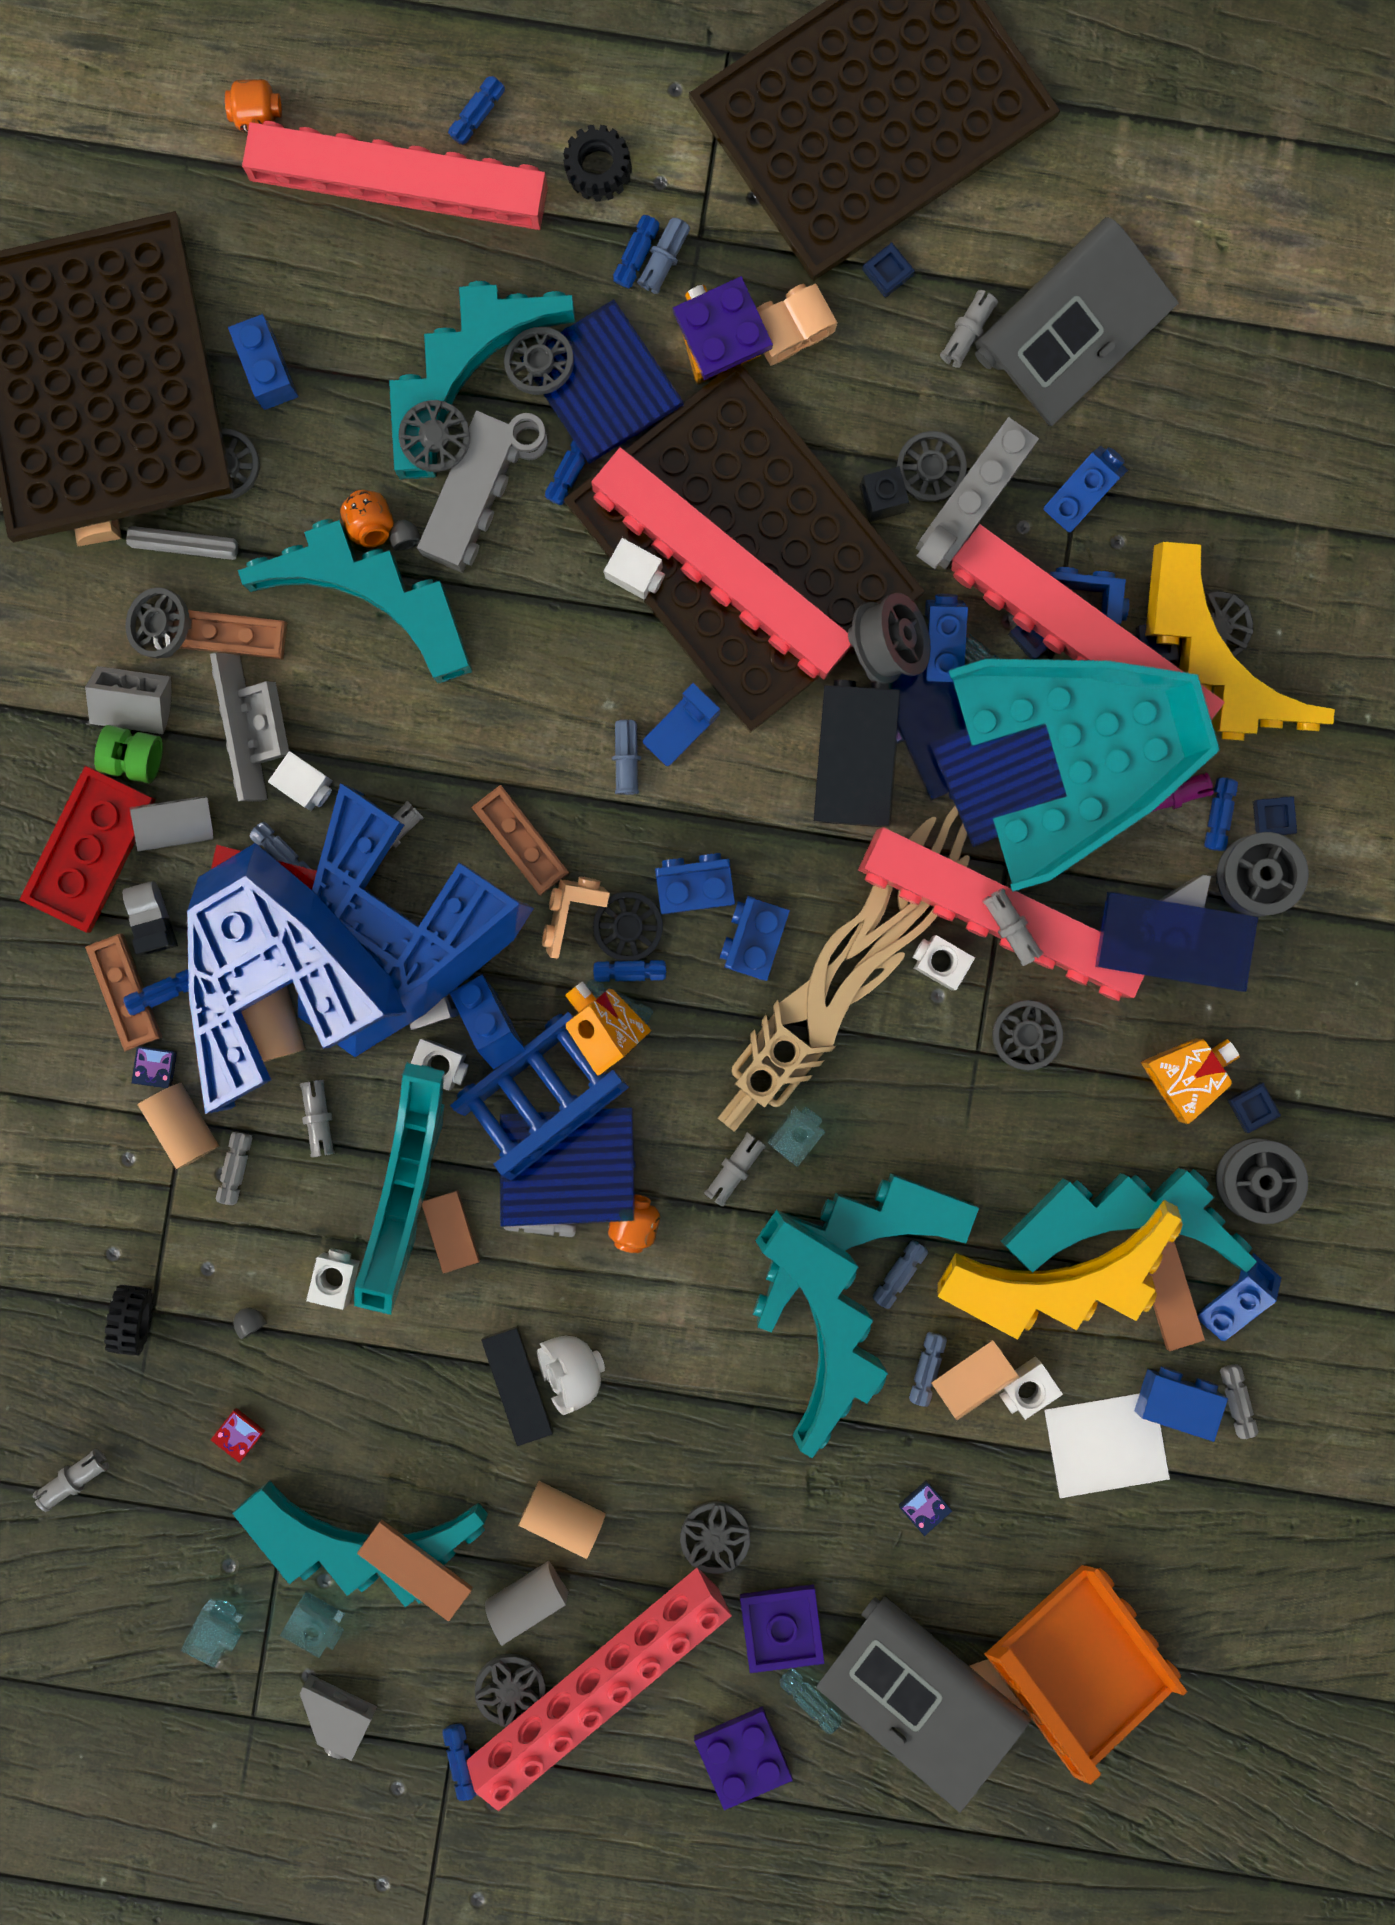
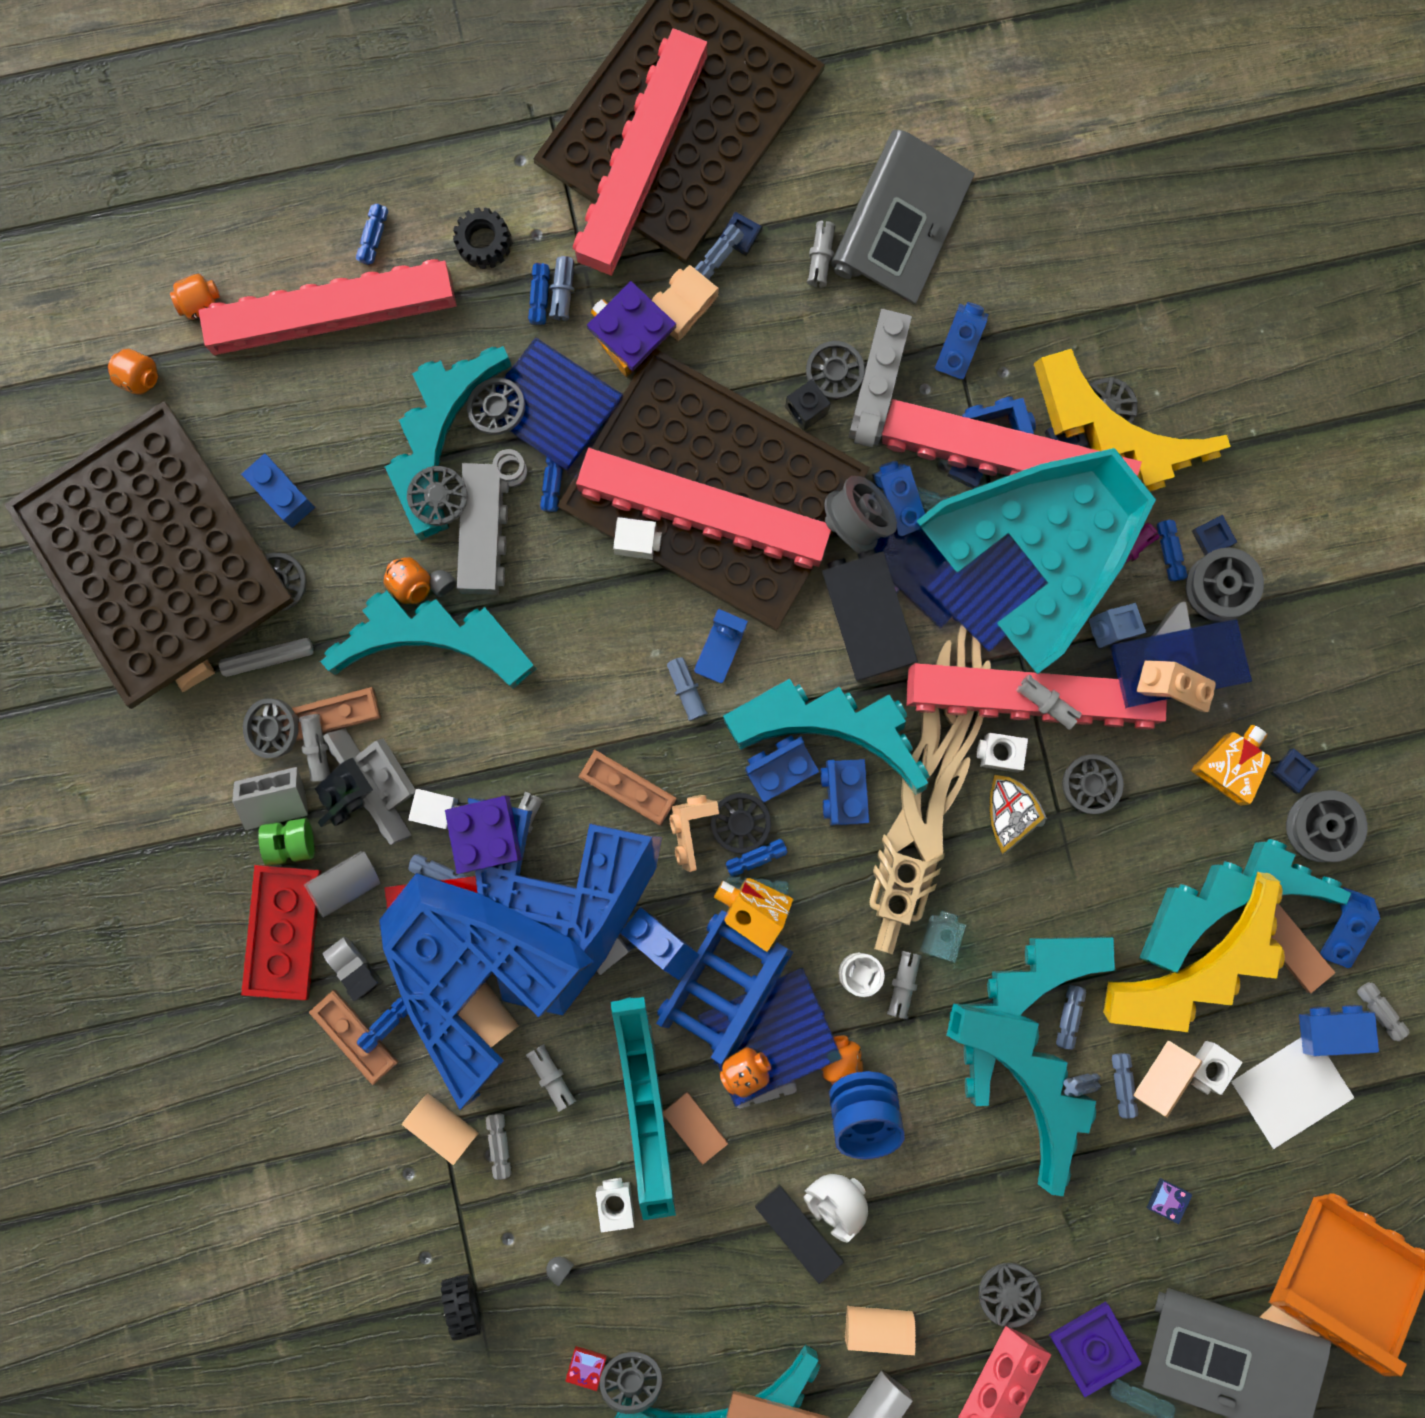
camera: 25 degrees left, 5 degrees down
tile [131,1046,177,1088] -> none
white brick [411,1038,469,1091] -> none
none -> orange head [108,349,158,395]
none -> light grey pin [299,714,331,781]
none -> black bracket [315,758,373,827]
none -> dark purple plate [445,796,522,874]
none -> coral brick [573,28,707,276]
none -> dark grey wheel [600,1352,662,1414]
none -> sand blue axle [695,224,744,280]
none -> orange head [720,1047,771,1098]
none -> teal arch [723,678,930,795]
none -> blue wheel [829,1071,905,1159]
none -> white wheel [838,952,885,997]
none -> shield [990,775,1047,854]
none -> sand blue axle [1063,1073,1101,1097]
none -> light blue bracket [1089,603,1146,648]
none -> light nougat bracket [1137,661,1216,712]

